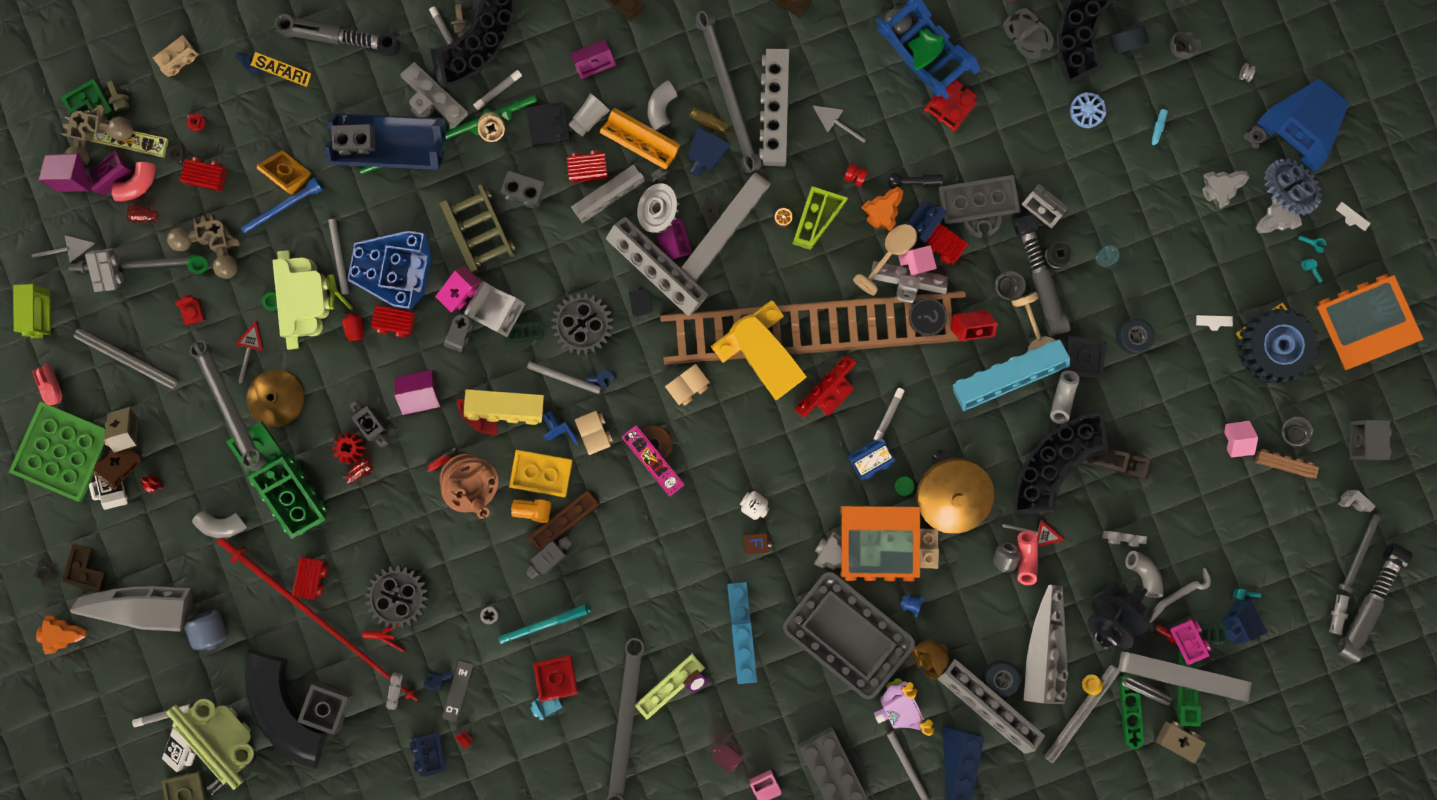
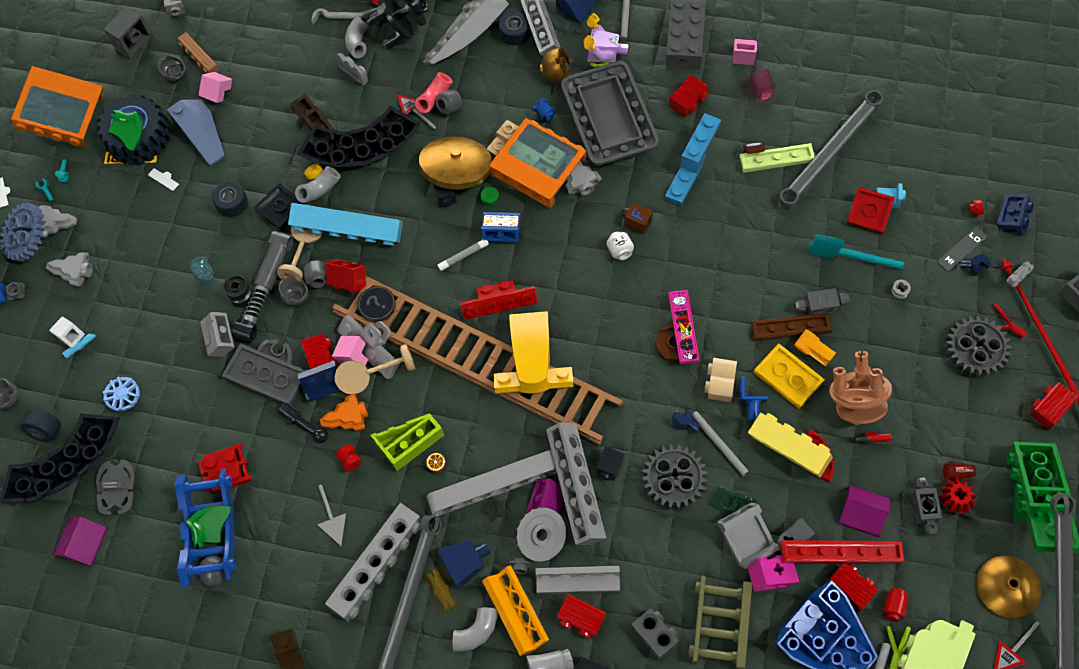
camera: 140 degrees left, 20 degrees down
tan brick [665,364,710,406] -> none
none -> white brick [49,317,85,348]
none -> green arm [108,110,143,152]
none -> sand blue wedge [167,100,225,167]
none -> dark grey head [303,260,327,288]
none -> yellow tile [304,163,323,180]
none -> red brick [669,74,709,117]
none -> red tile [780,540,905,563]

